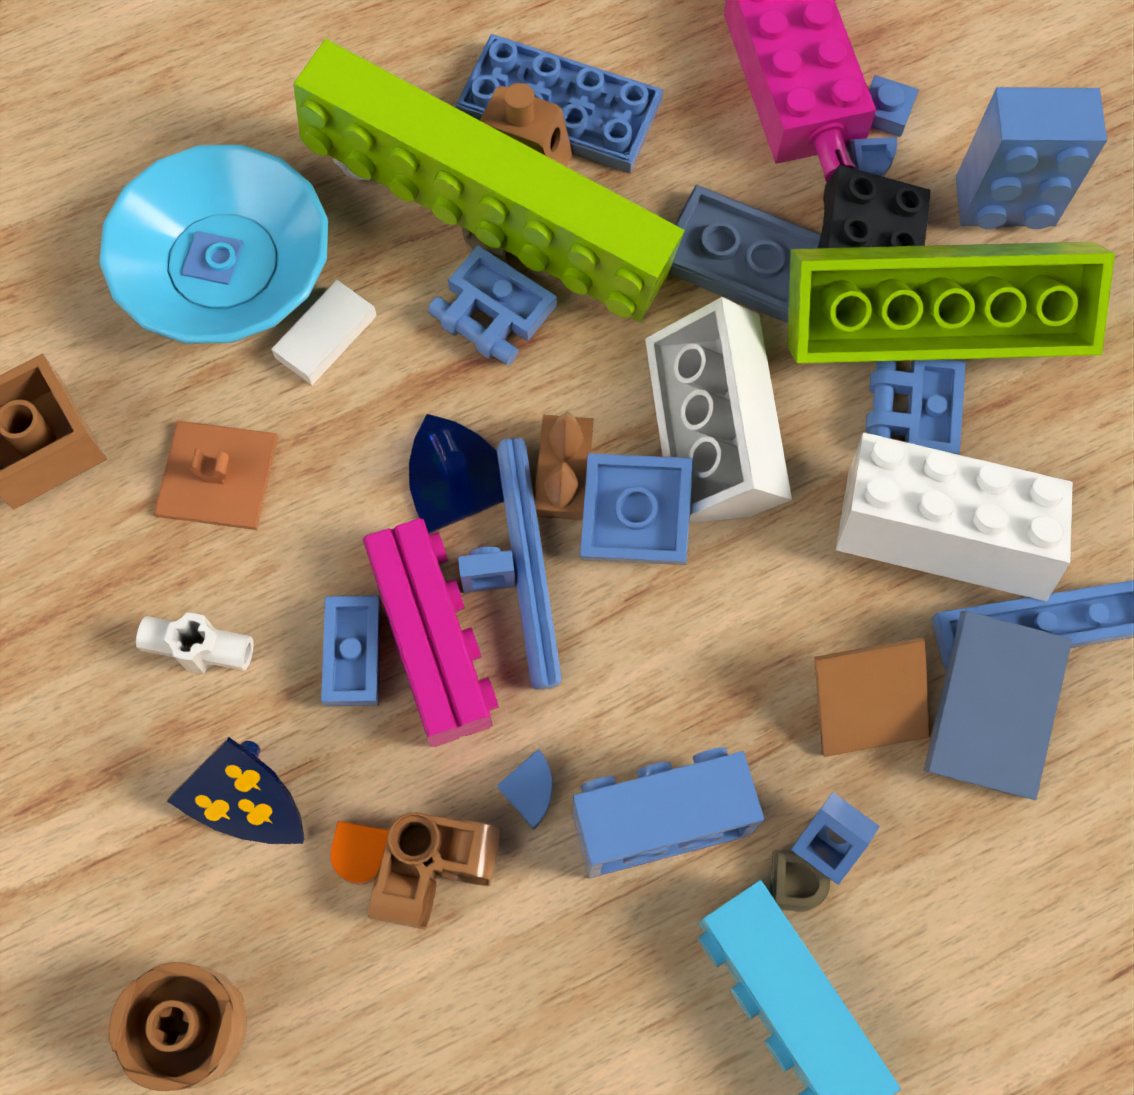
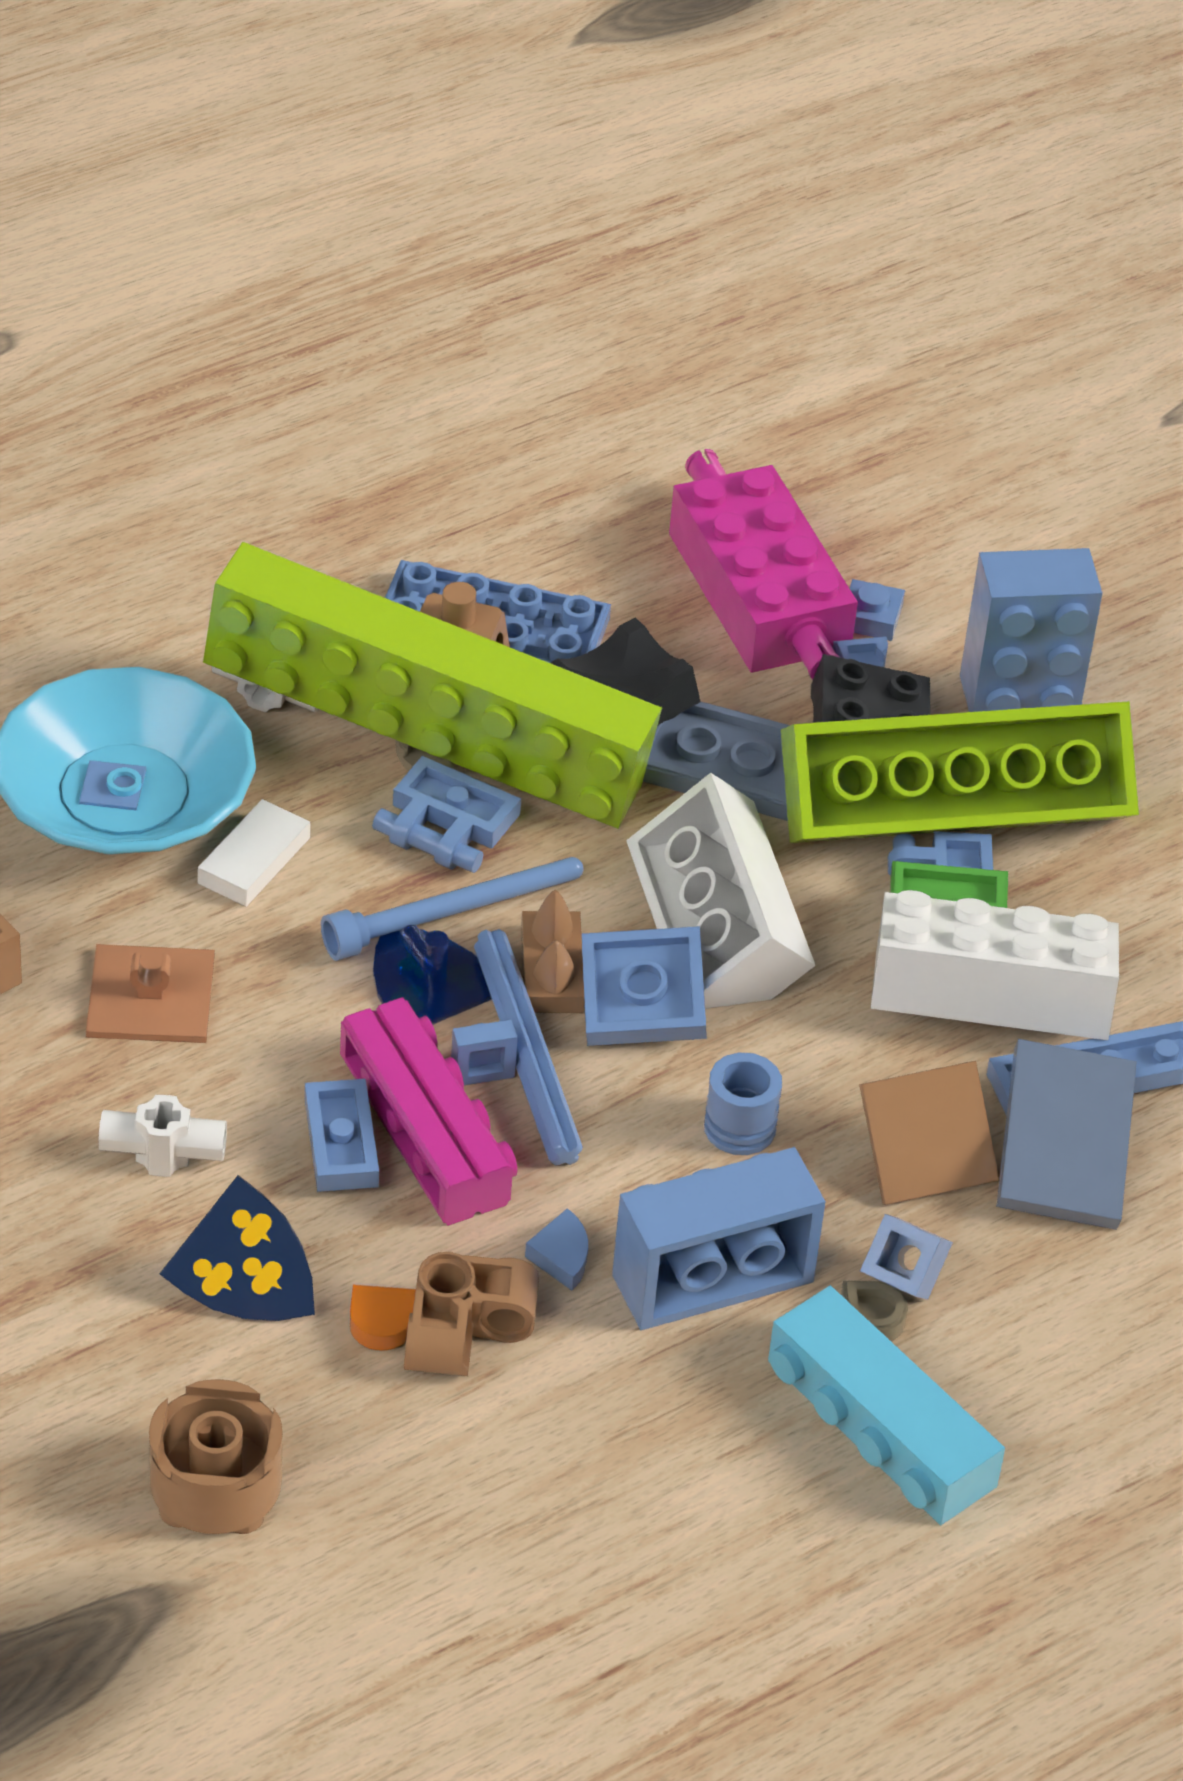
camera: 10 degrees left, 25 degrees down
none -> medium blue piece [321,857,584,961]
none -> black brick [550,618,701,726]
none -> medium blue piece [704,1052,782,1155]
none -> bright green tile [890,861,1008,908]

